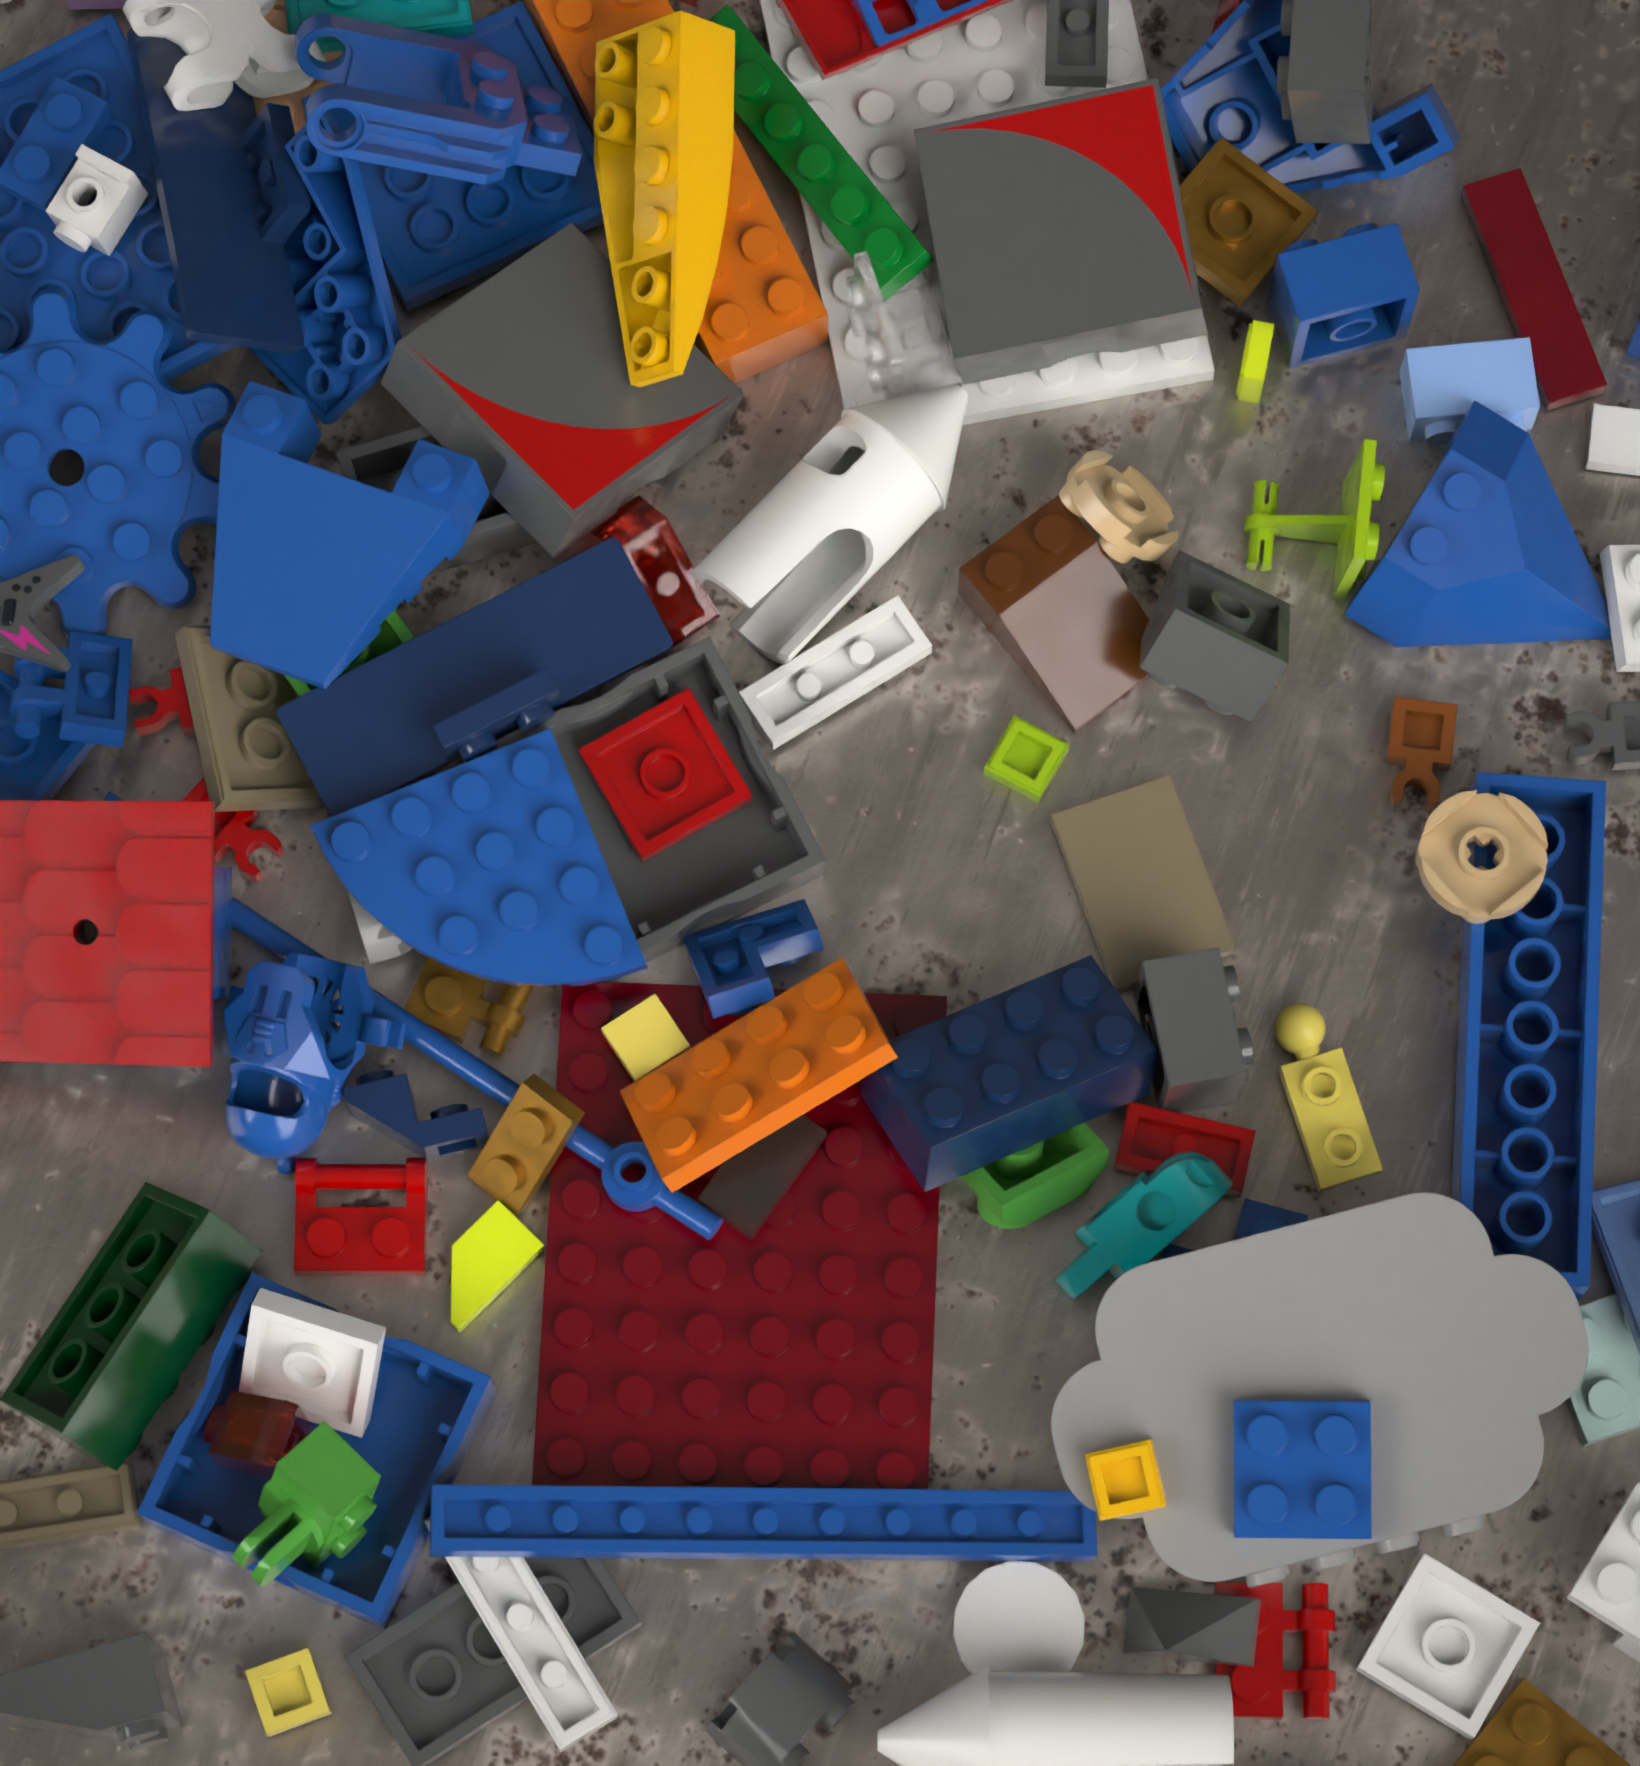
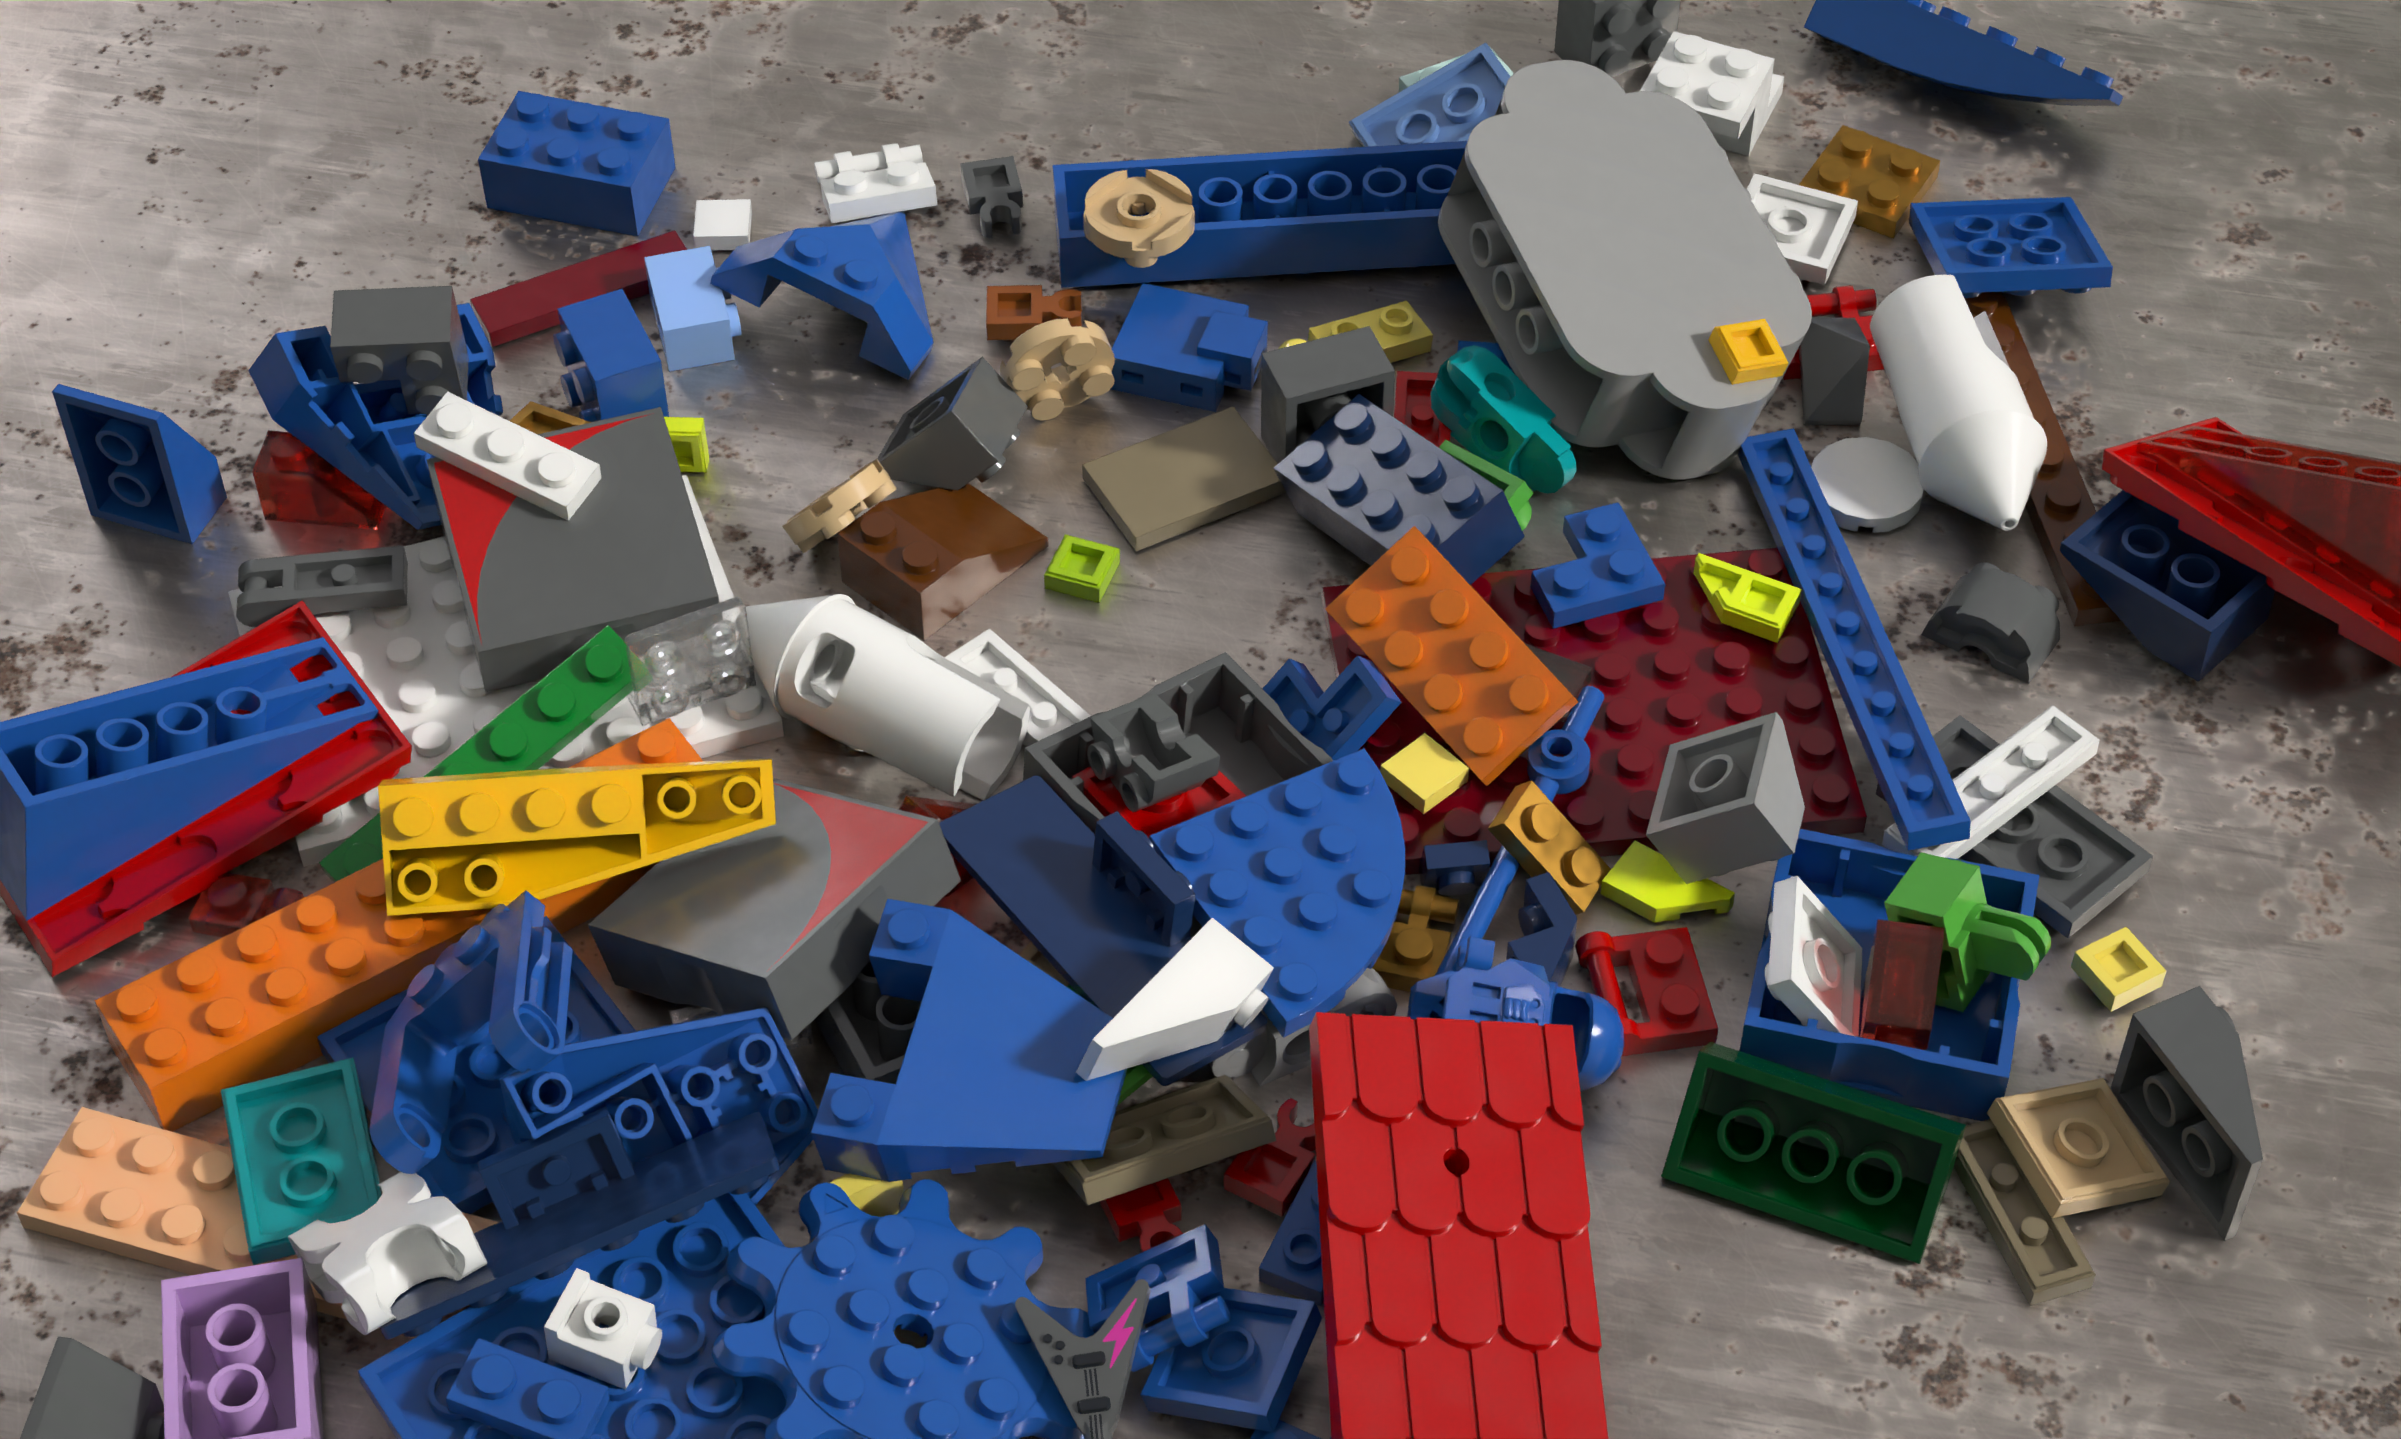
camera: 100 degrees left, 25 degrees down
blue plate [1233,1400,1372,1539] -> none
lime plate [1244,439,1385,600] -> none
none -> white plate [414,392,601,521]
none -> tan plate [999,318,1115,421]
none -> white slope [1076,918,1274,1081]
none -> dark grey cylinder [1087,693,1220,812]
none -> blue piece [1111,283,1268,412]
none -> dark blue plate [1419,840,1490,896]
none -> blue plate [1530,502,1665,629]
none -> light grey slope [1646,712,1805,884]
none -> neon yellow tile [1693,553,1802,643]
none -> tan plate [1987,1078,2170,1218]

